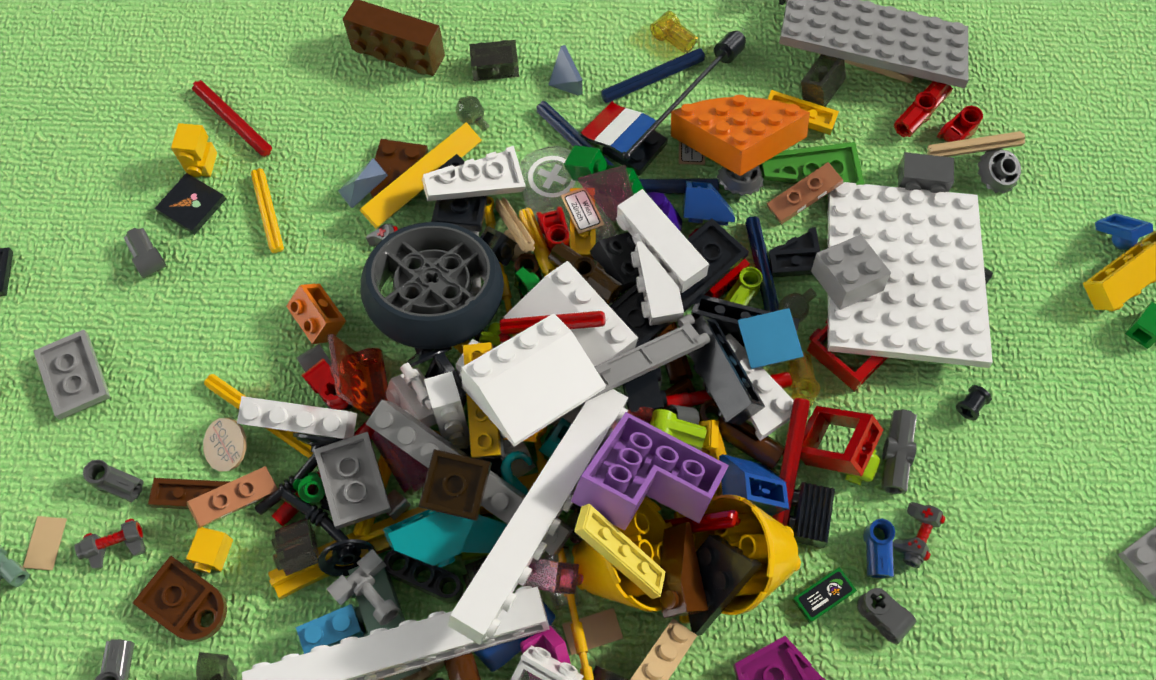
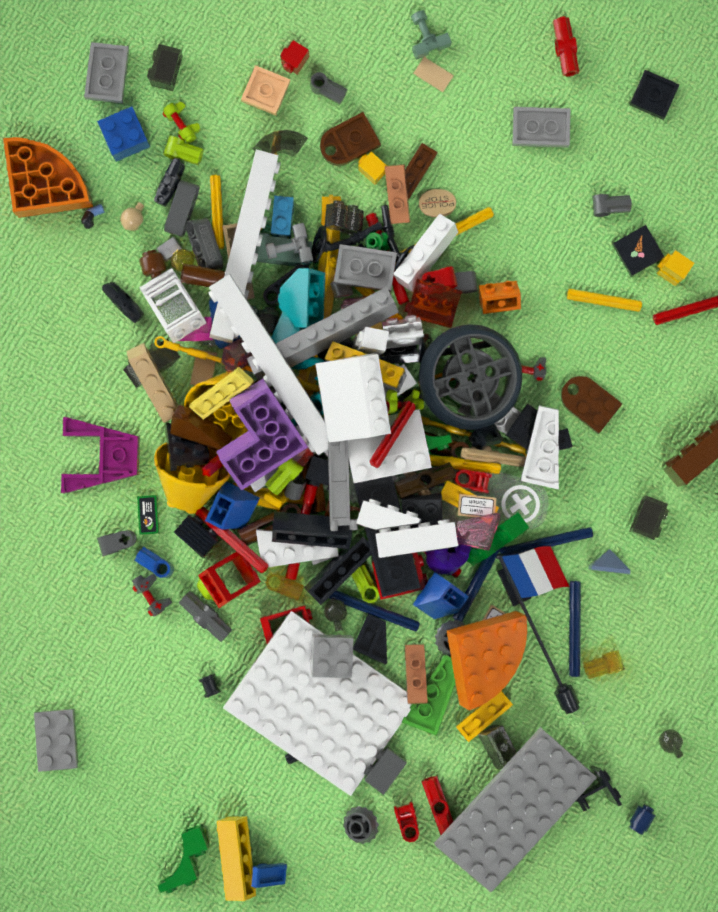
camera: 115 degrees right, 20 degrees up
dark grey piece [74,519,145,570] -> none
dark grey piece [83,459,144,503] -> none
sand blue slope [338,158,388,208] -> none
yellow tile [360,122,482,229] -> none
dark brown tile [418,449,492,521] -> none
clear smoke piece [456,96,489,132] -> none
dark azure piece [738,308,804,369] -> none
tan axle [927,131,1025,157] -> none

